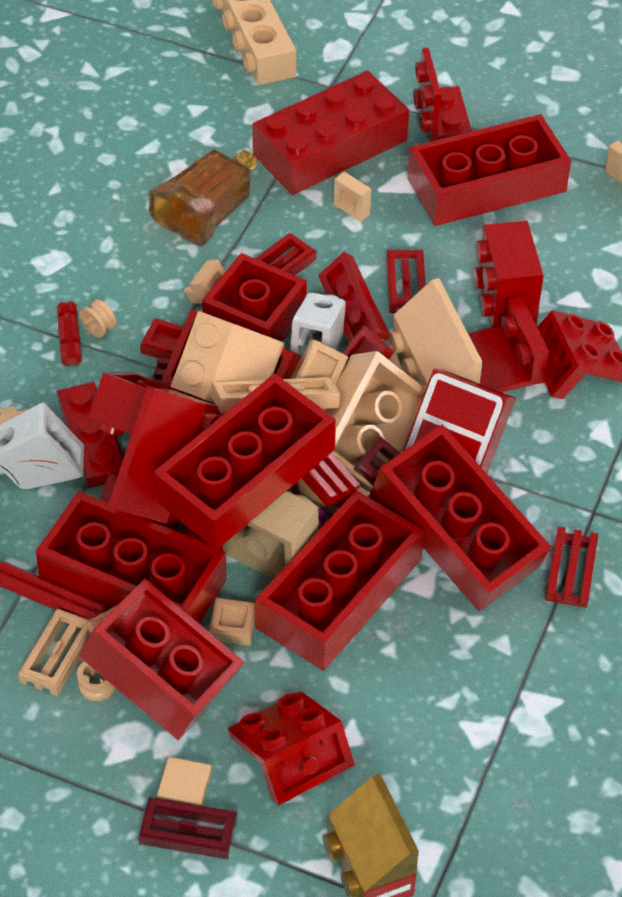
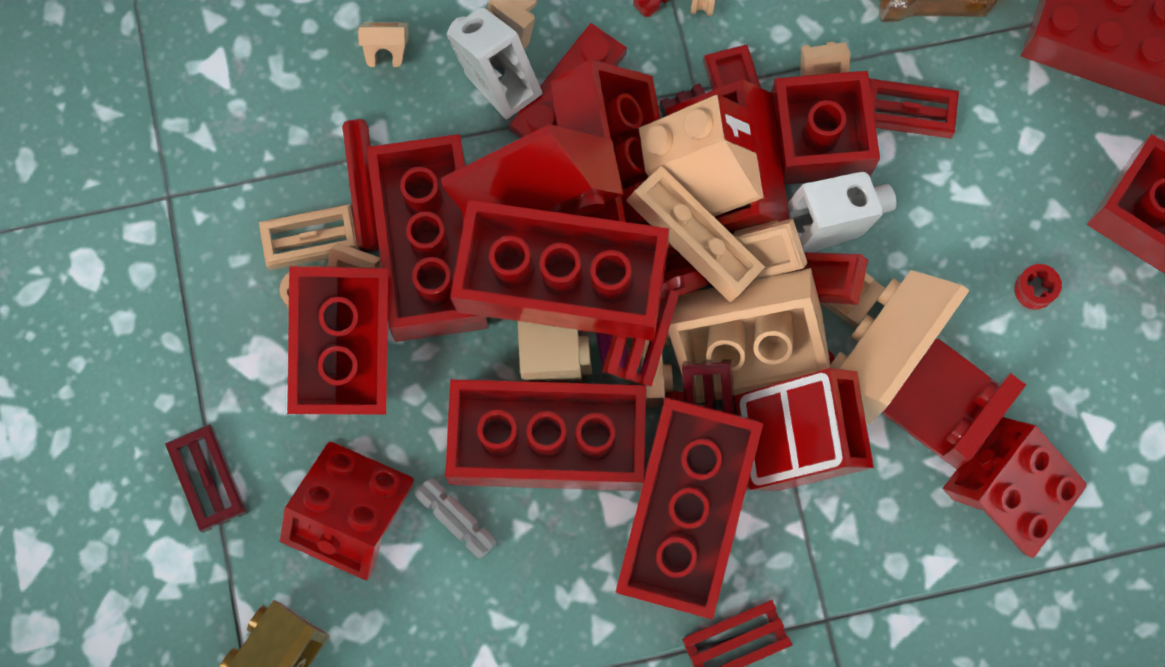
camera: 55 degrees right, 25 degrees up
light nougat tile [157,757,212,806] -> none
light nougat tile [209,597,255,646] -> none
red plate [318,252,390,343] -> none
light nougat tile [334,172,371,222] -> none
red tile [386,250,426,313] -> none
red brick [473,220,544,328] -> none
none -> light grey axle [415,478,497,559]
none -> red bush [1014,264,1062,310]

